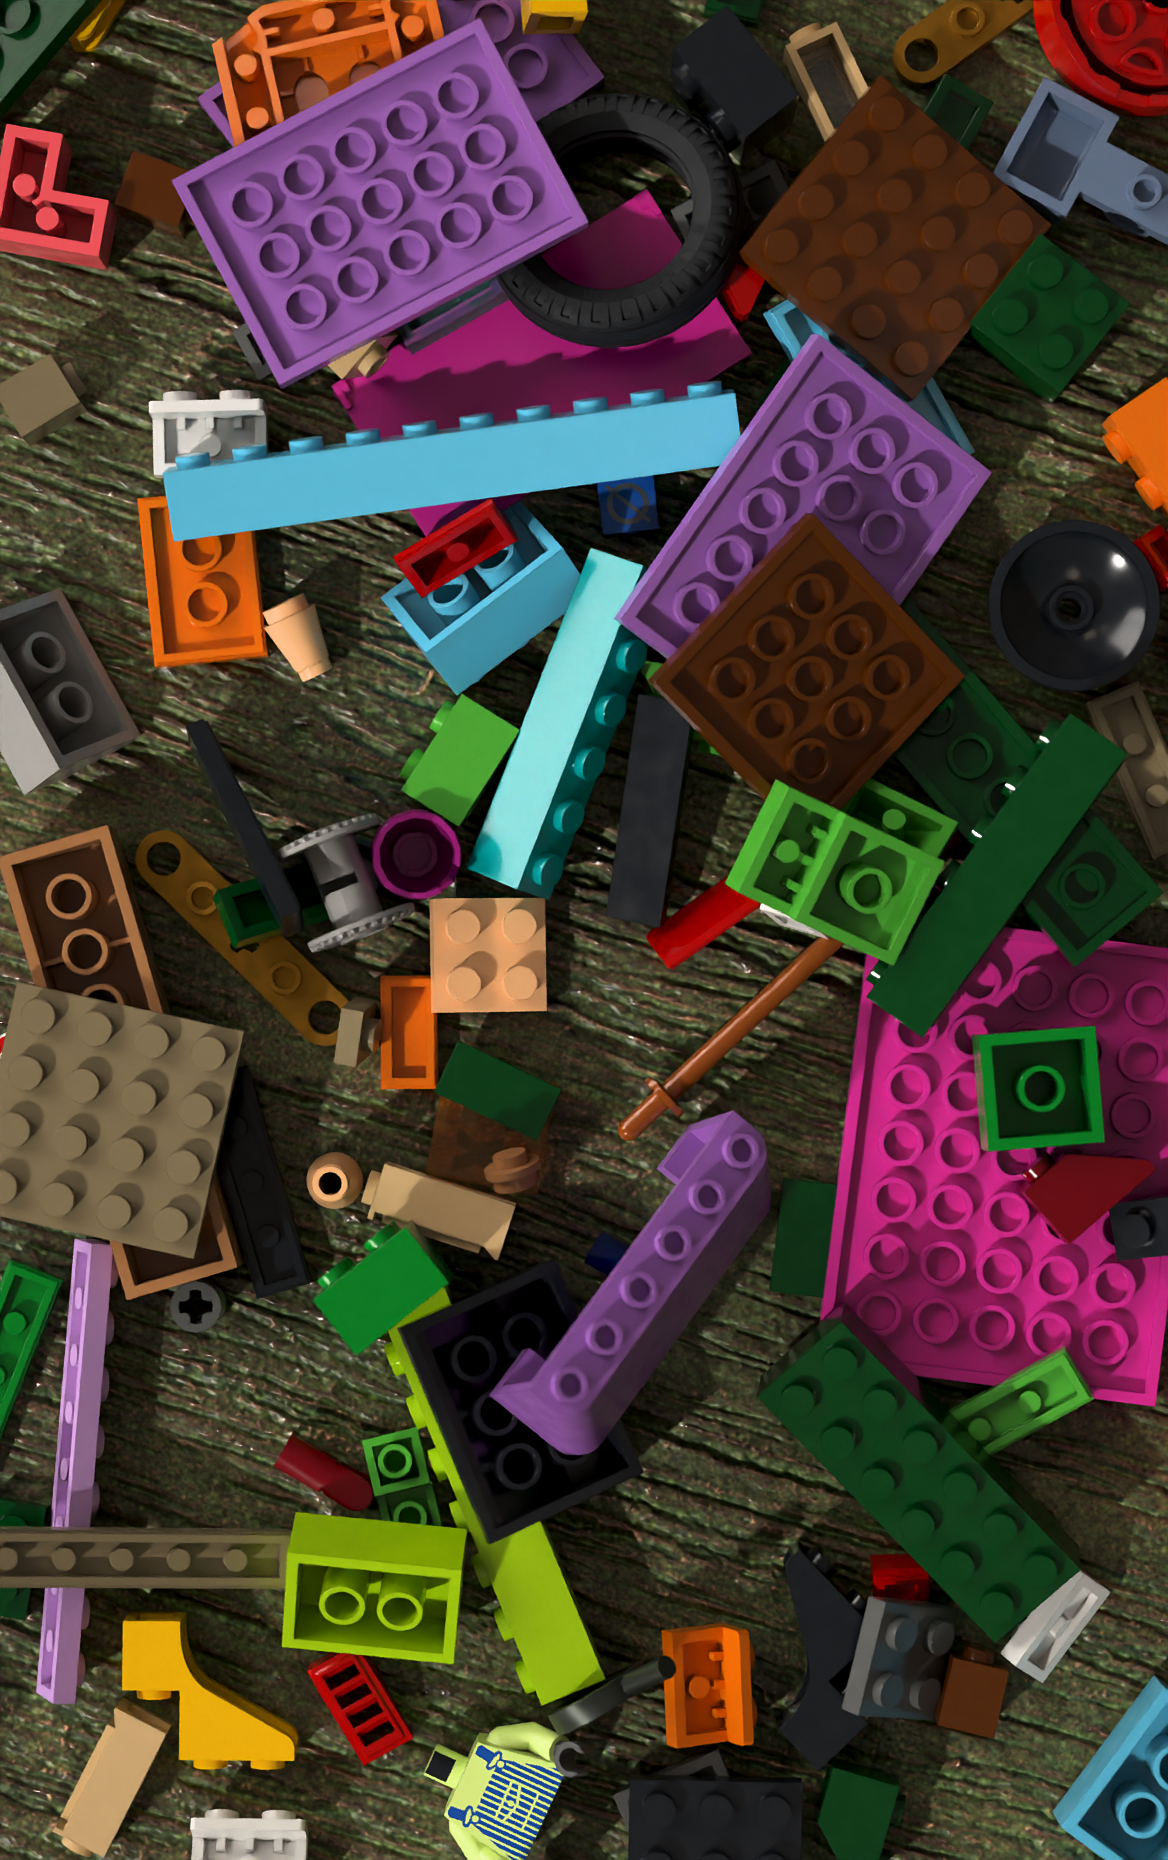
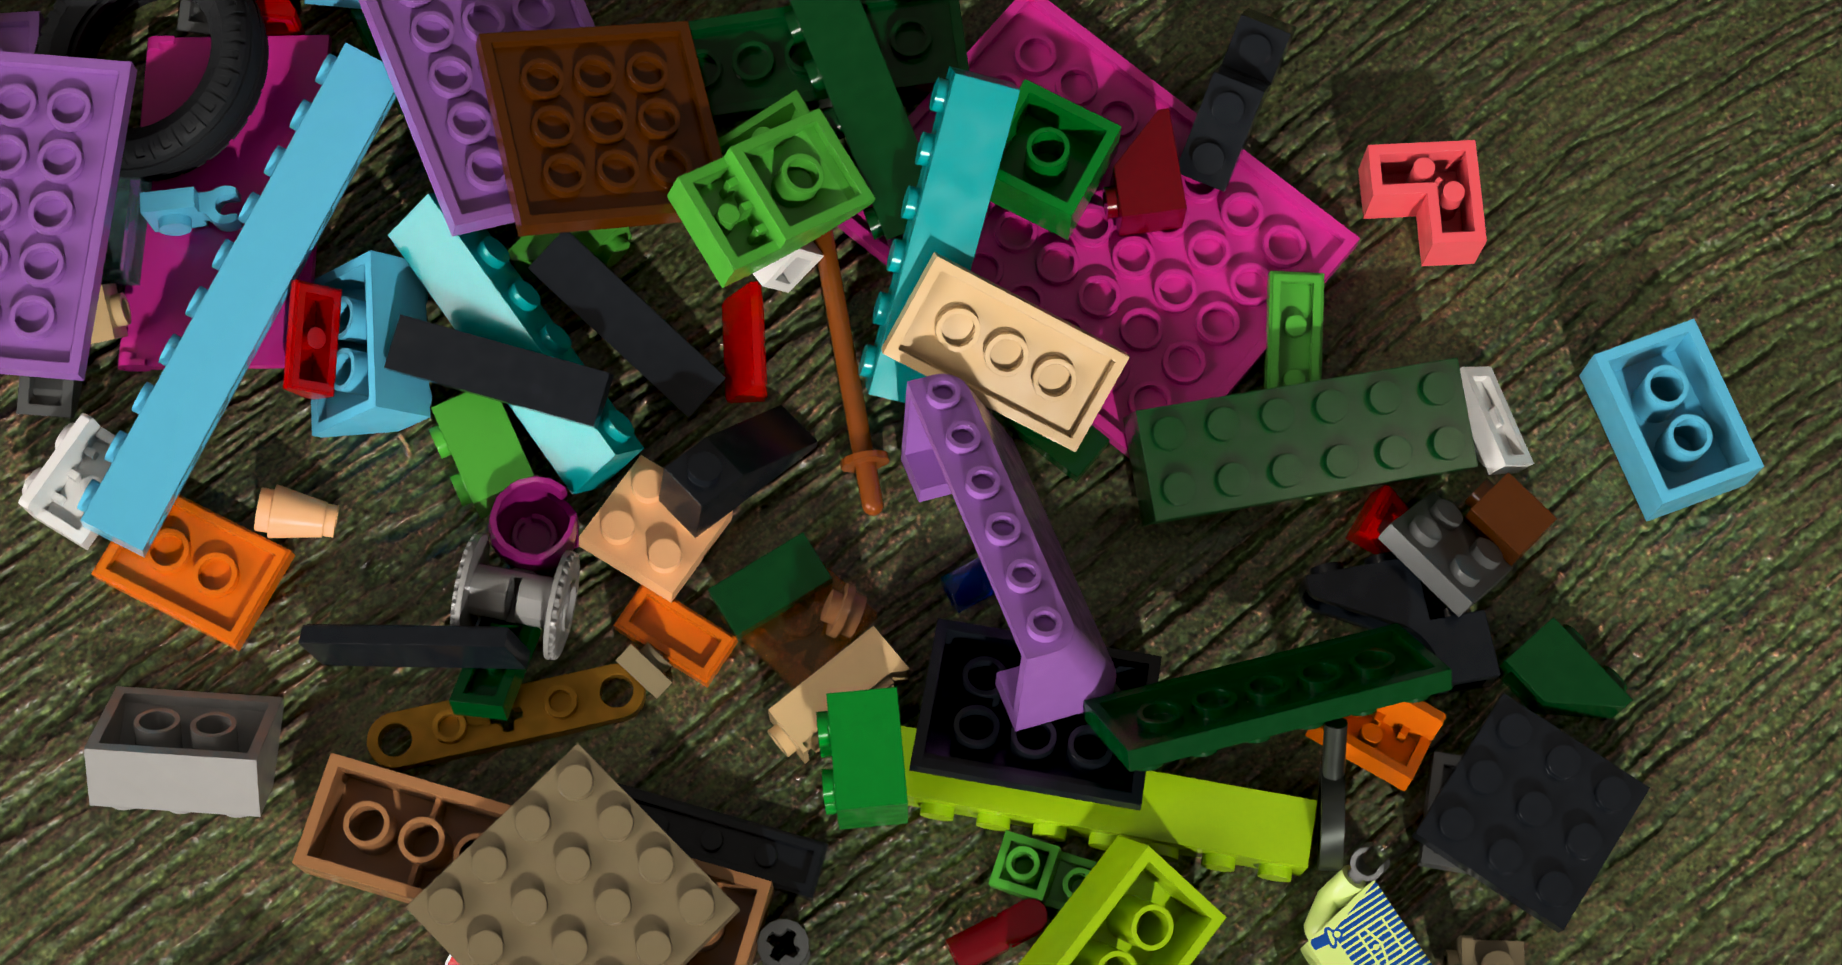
camera: 60 degrees left, 15 degrees down
light nougat cone [307,1152,363,1209] -> none
blue tile [597,475,659,537] -> none
none -> medium azure plate [140,185,243,236]
none -> black tile [384,314,614,429]
none -> black slope [659,405,818,538]
none -> teal brick [858,66,1020,403]
none -> tan plate [881,252,1130,452]
none -> dark green plate [1084,623,1452,772]

